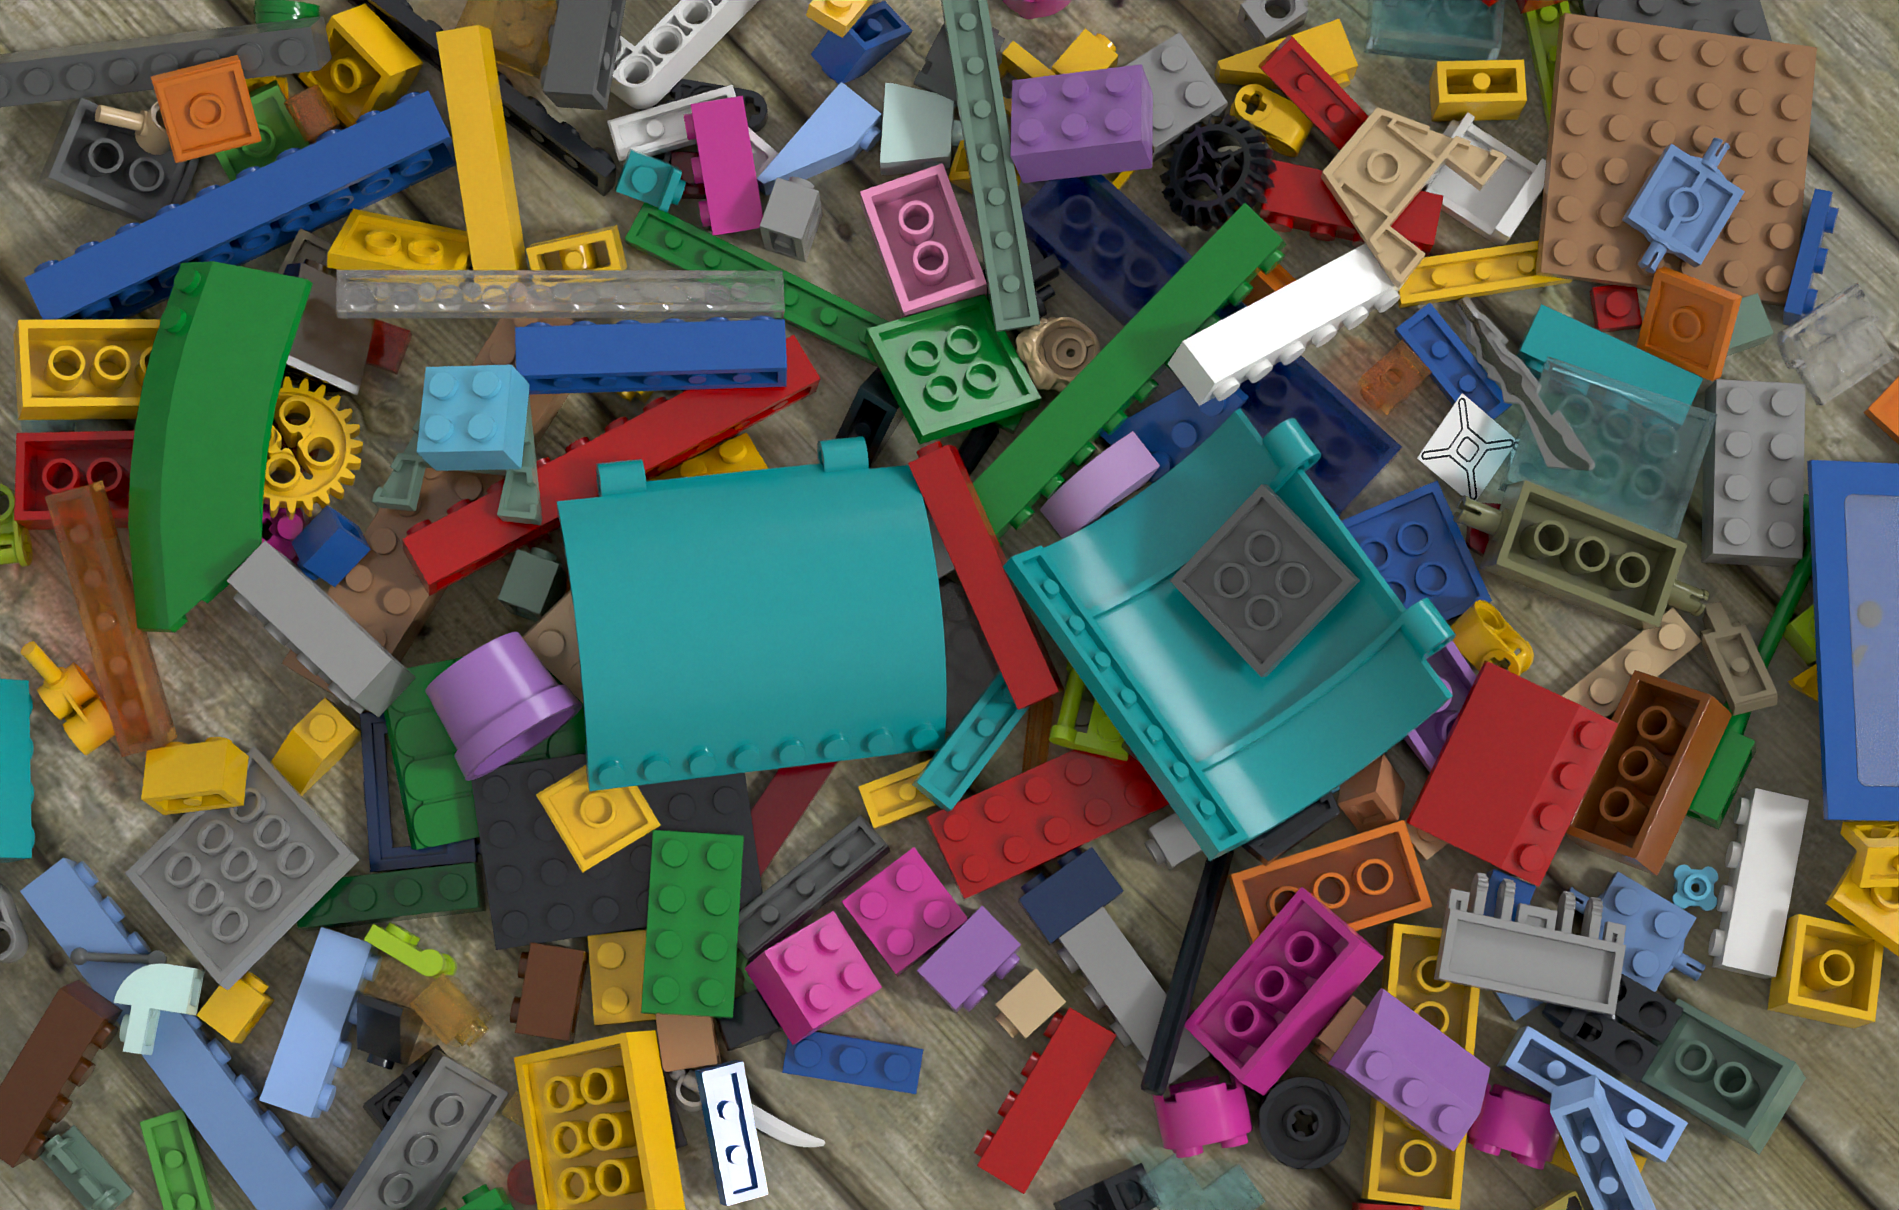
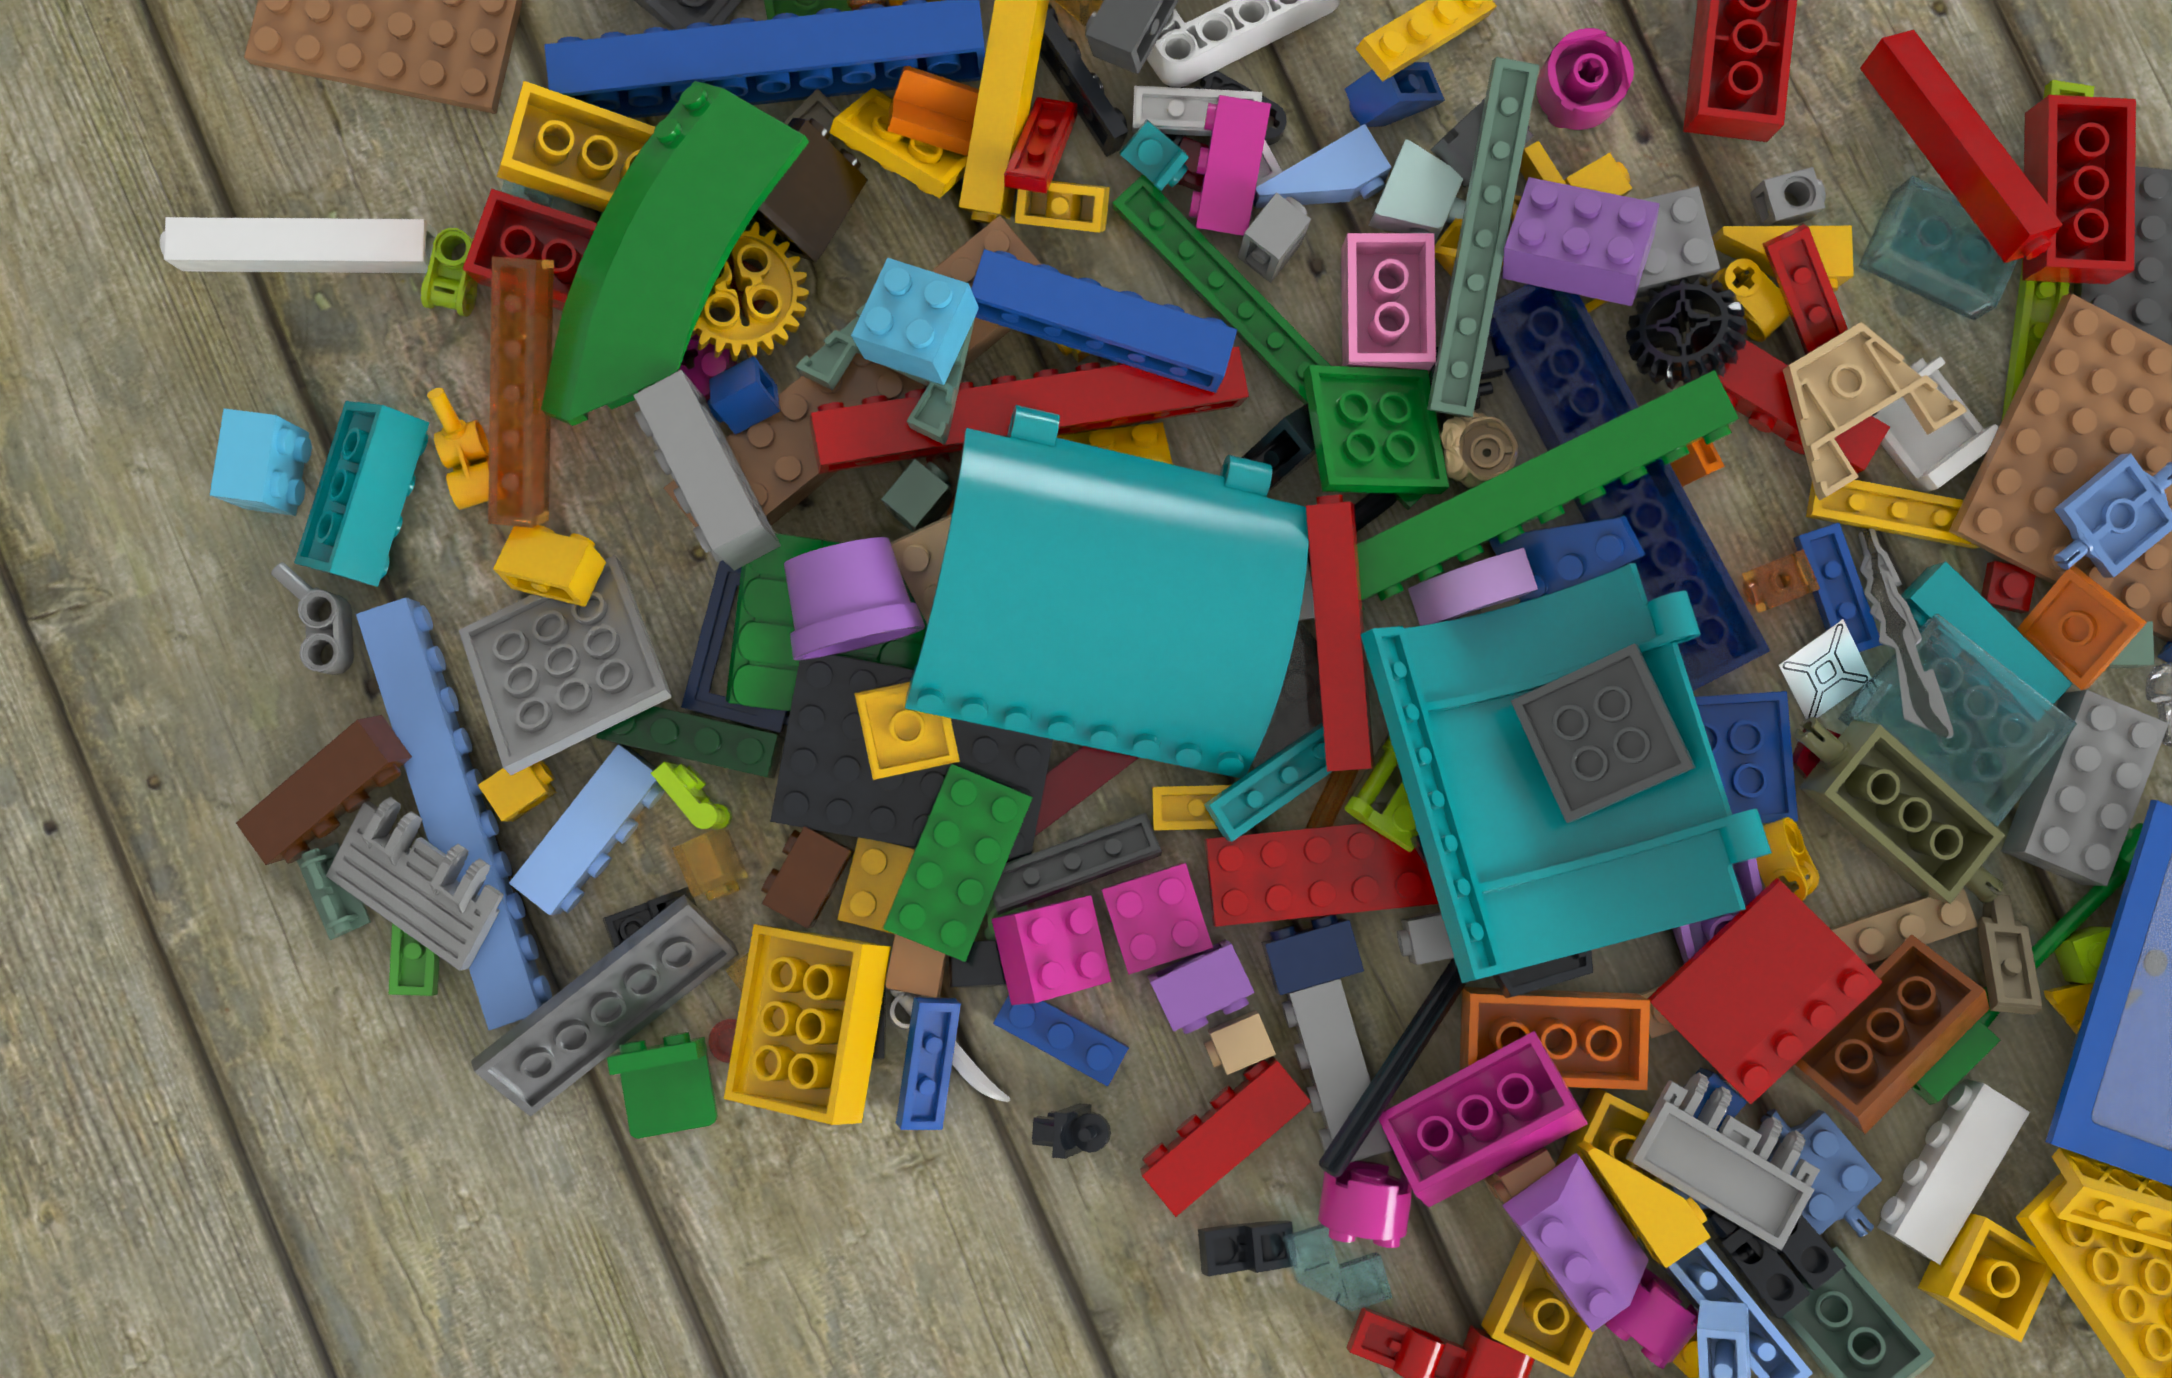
camera: 15 degrees right, 5 degrees up
dark grey hinge [70,947,167,965] -> none
light aqua brick [113,963,205,1055] -> none
yellow slope [271,697,361,796] -> none
clear plate [336,270,785,318] -> none
black slope [357,993,426,1070] -> none
clear red plate [366,319,413,375] -> none
white brick [1168,243,1408,406] -> none
black brick [1254,1077,1351,1169] -> none
nougat panel [1337,754,1405,833] -> none
yellow brick [1429,59,1527,122] -> none
medium azure plate [1672,864,1718,911] -> none
none -> light grey hinge [326,797,504,971]
none -> orange panel [887,66,979,157]
none -> red tile [1004,97,1078,194]
none -> black hips [1032,1103,1111,1159]
none -> yellow slope [1577,1141,1711,1268]

